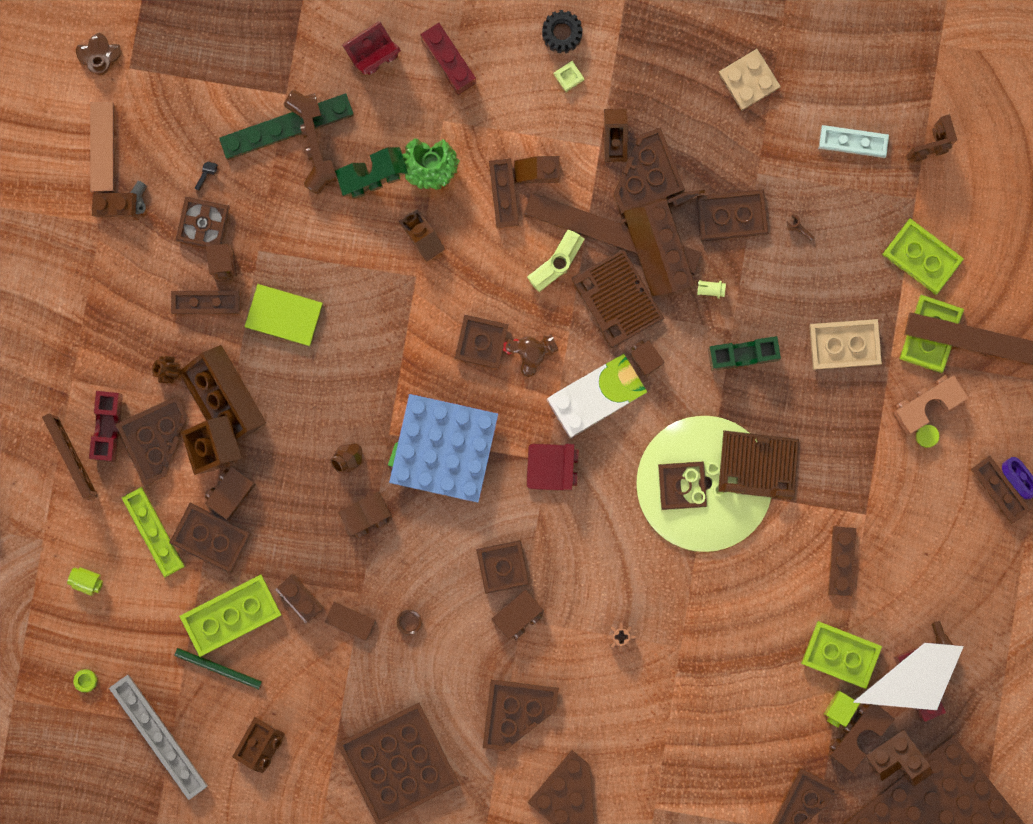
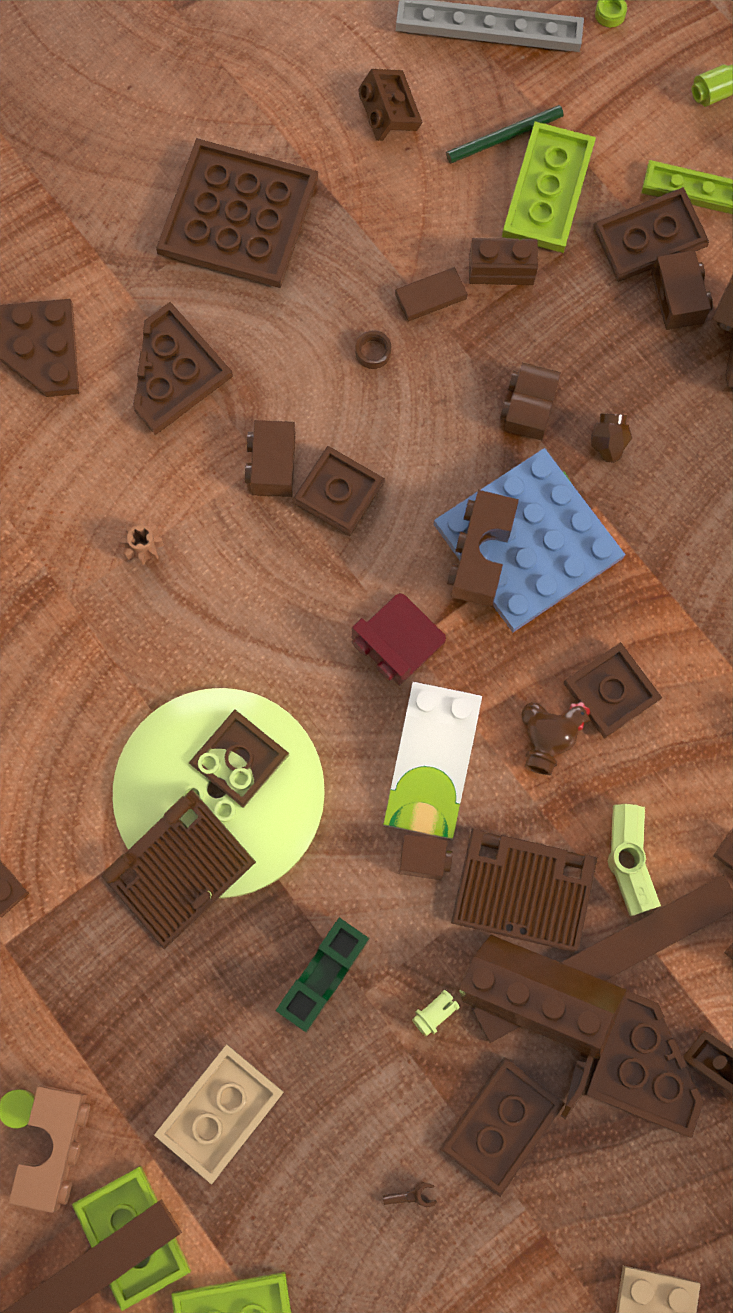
camera: 130 degrees right, 10 degrees down
none -> reddish brown arch [447,489,519,607]

